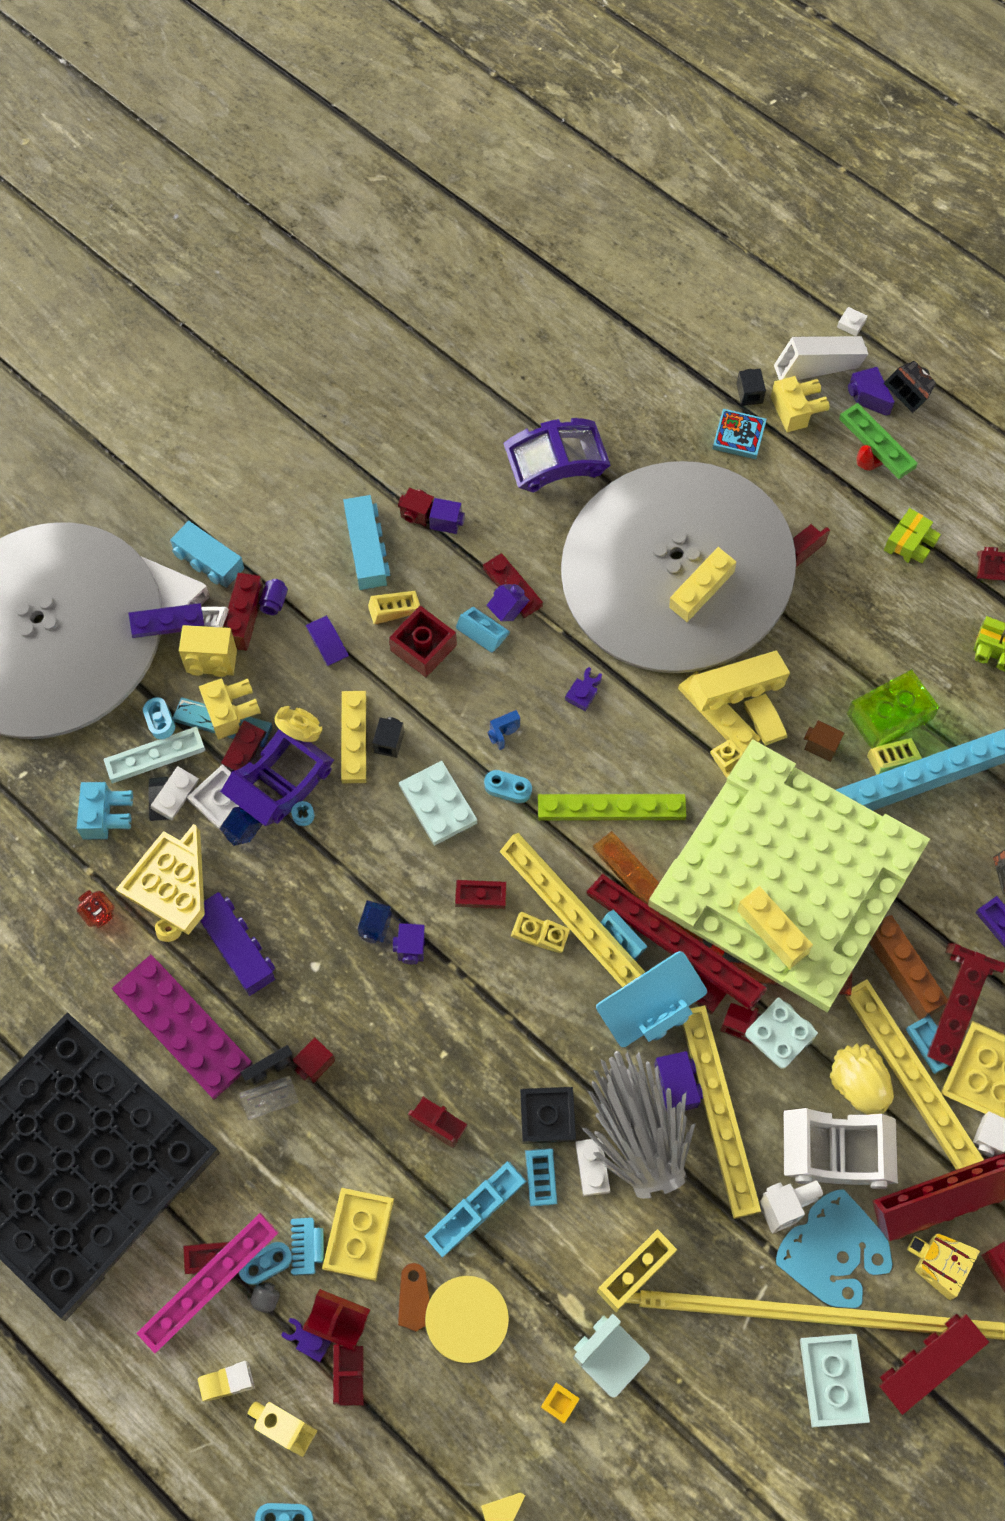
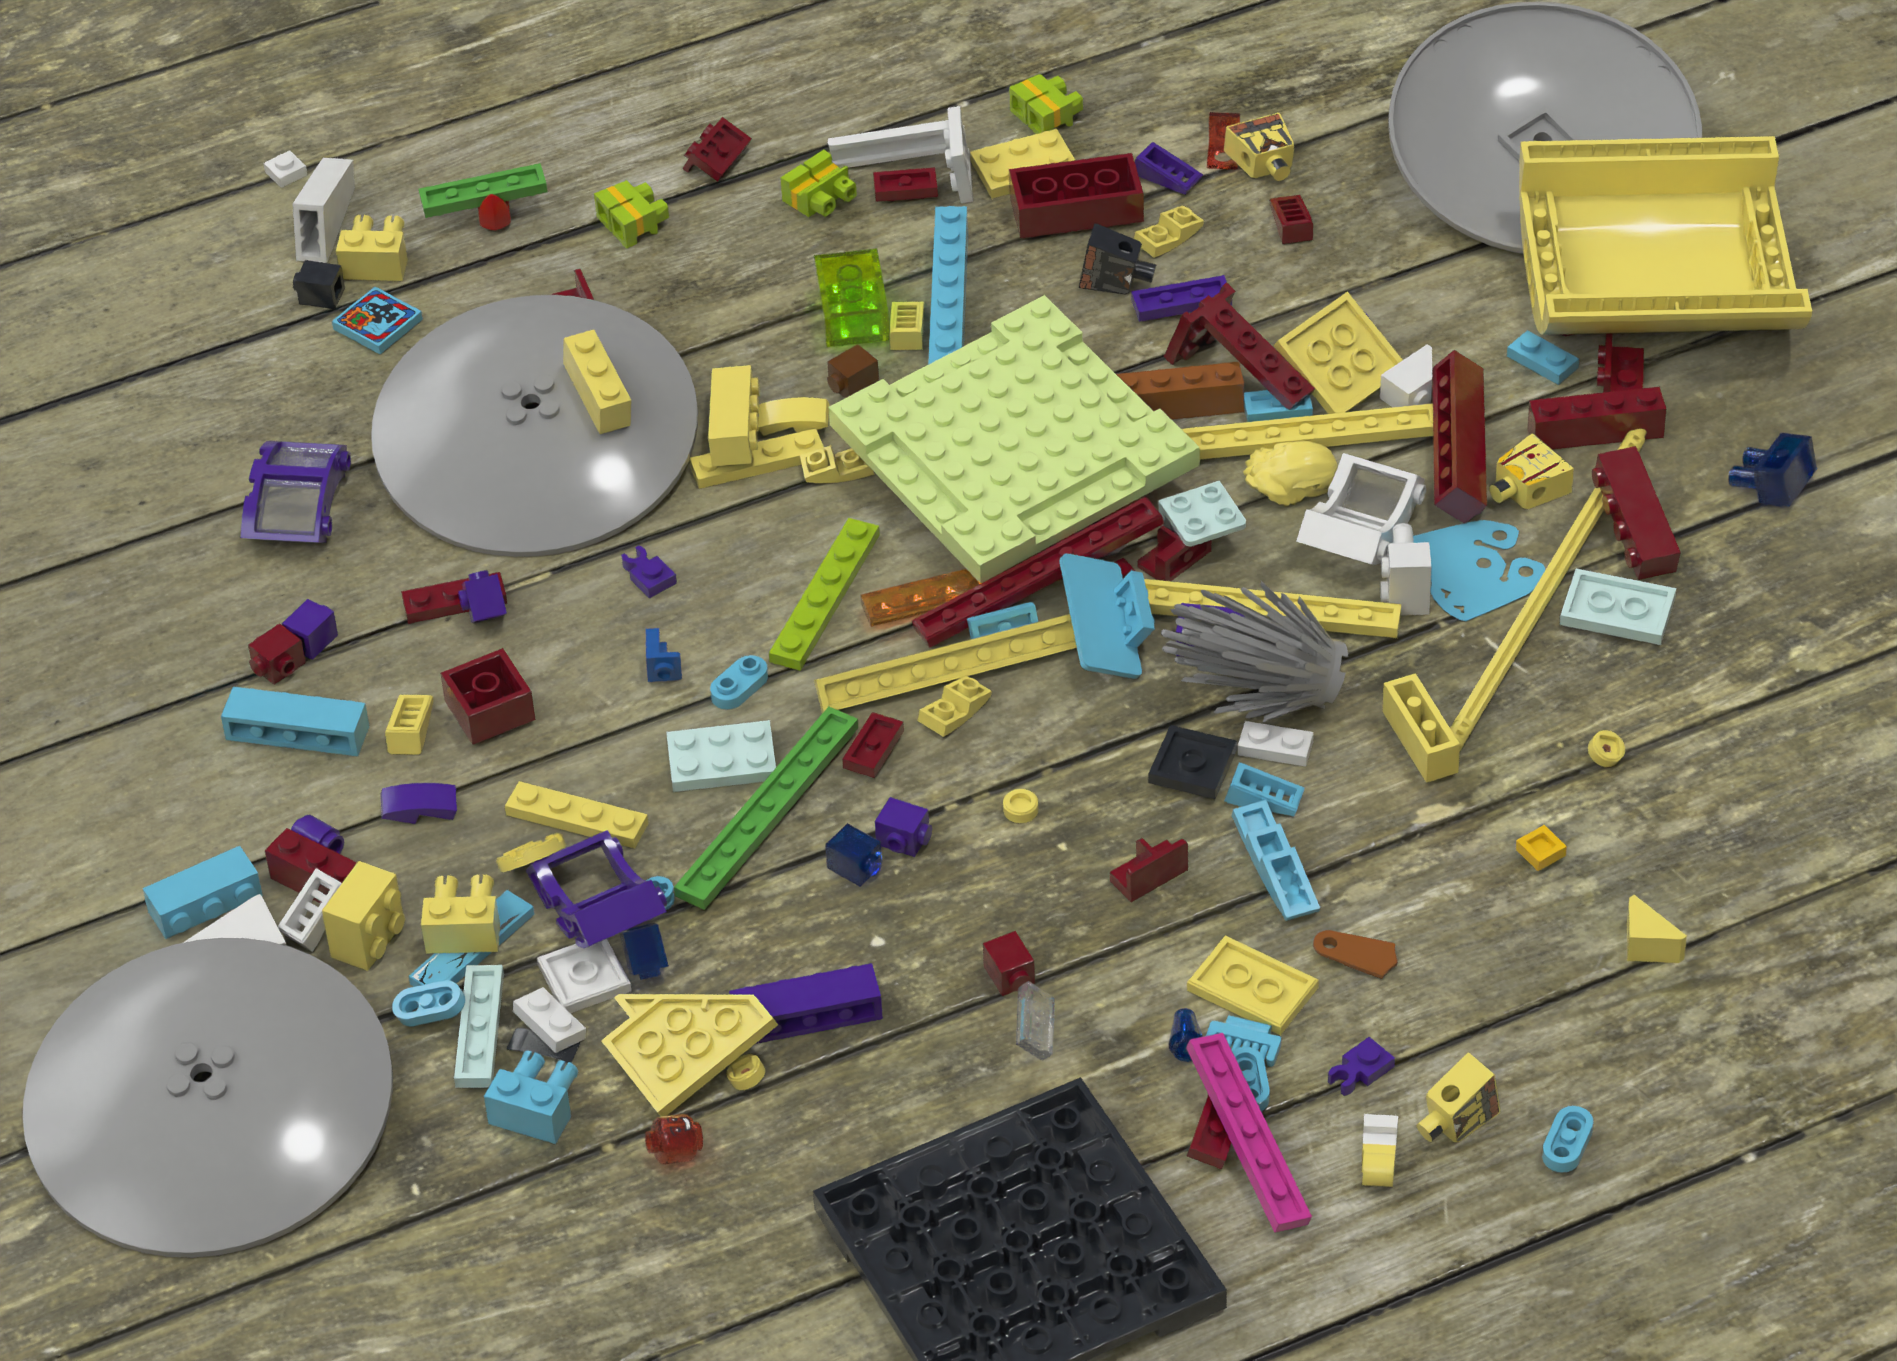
camera: 65 degrees left, 20 degrees down
magenta plate [111,954,253,1100] -> none
dark purple plate [128,603,205,638] -> none
dark red plate [221,720,267,770] -> none
black plate [241,1045,293,1086] -> none
dark grey piece [250,1282,280,1313] -> none
dark red panel [303,1289,371,1350] -> none
dark red panel [333,1344,364,1406] -> none
black brick [372,717,405,758] -> none
light yellow tile [425,1276,509,1363] -> none
medium azure slope [456,607,510,652] -> none
light aqua bracket [573,1314,650,1398] -> none
light yellow brick [737,886,813,969] -> none
dark purple slope [848,367,894,416] -> none
black torso [883,361,936,413] -> none
none -> bright green plate [674,706,859,910]
none -> light yellow tile [1003,789,1039,823]
none -> clear blue cone [1168,1008,1203,1062]
none -> light yellow tile [1588,730,1625,767]

